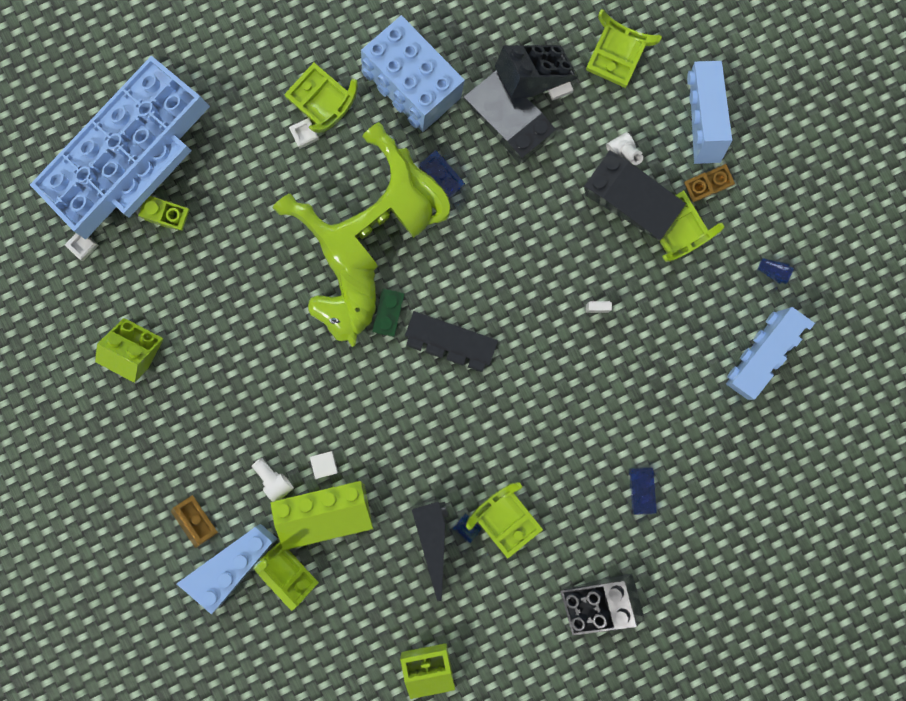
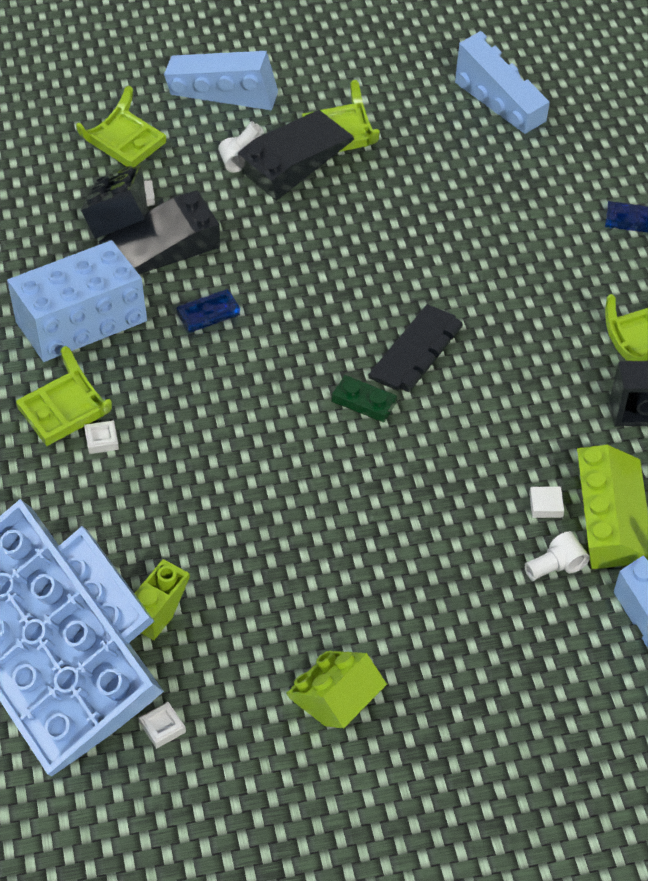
camera: 80 degrees left, 35 degrees down
pearl gold slope [171,495,218,548] -> none
lime animal [272,122,450,347] -> none
white tile [586,301,612,313] -> none
pearl gold slope [684,164,735,203] -> none
clear blue cone [757,258,794,284] -> none

